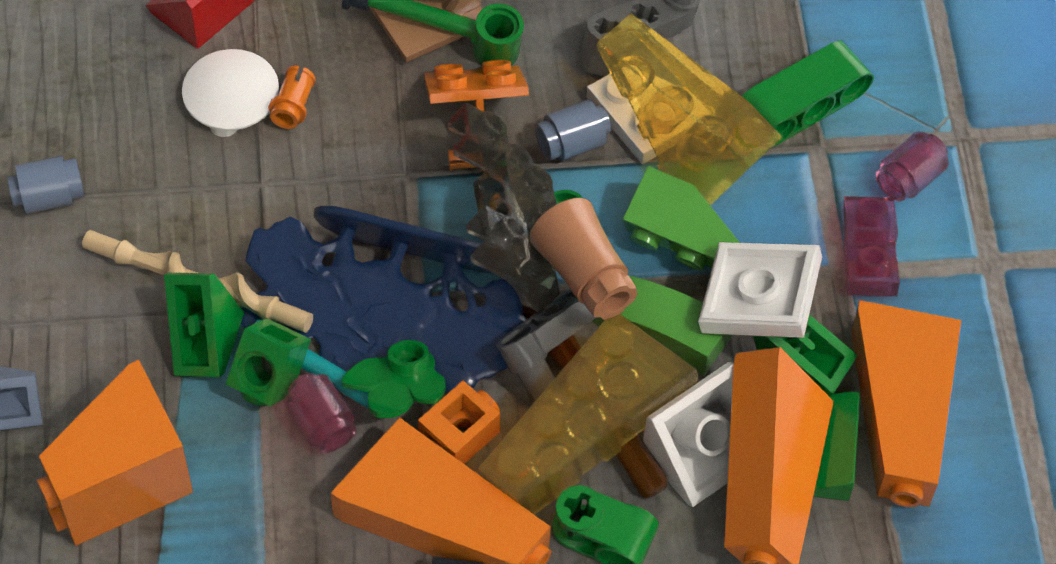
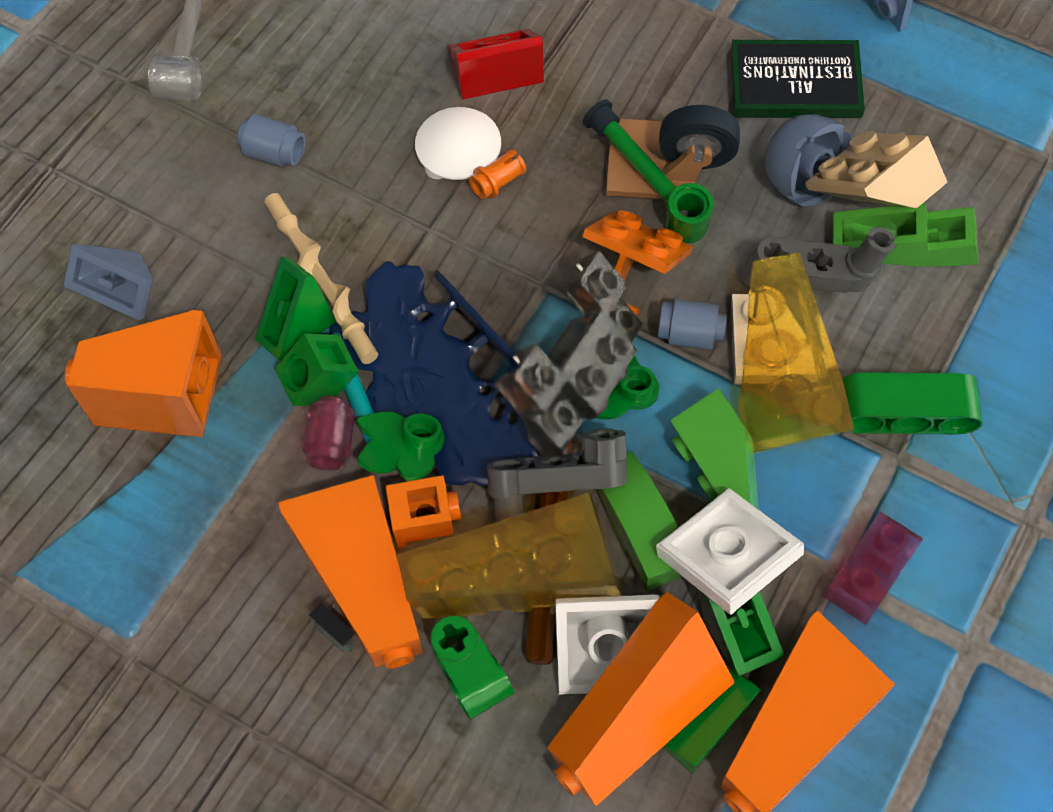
camera: 40 degrees right, 5 degrees up
nougat plant [529,198,637,320] -> none
clear pink brick [876,131,949,202] -> none

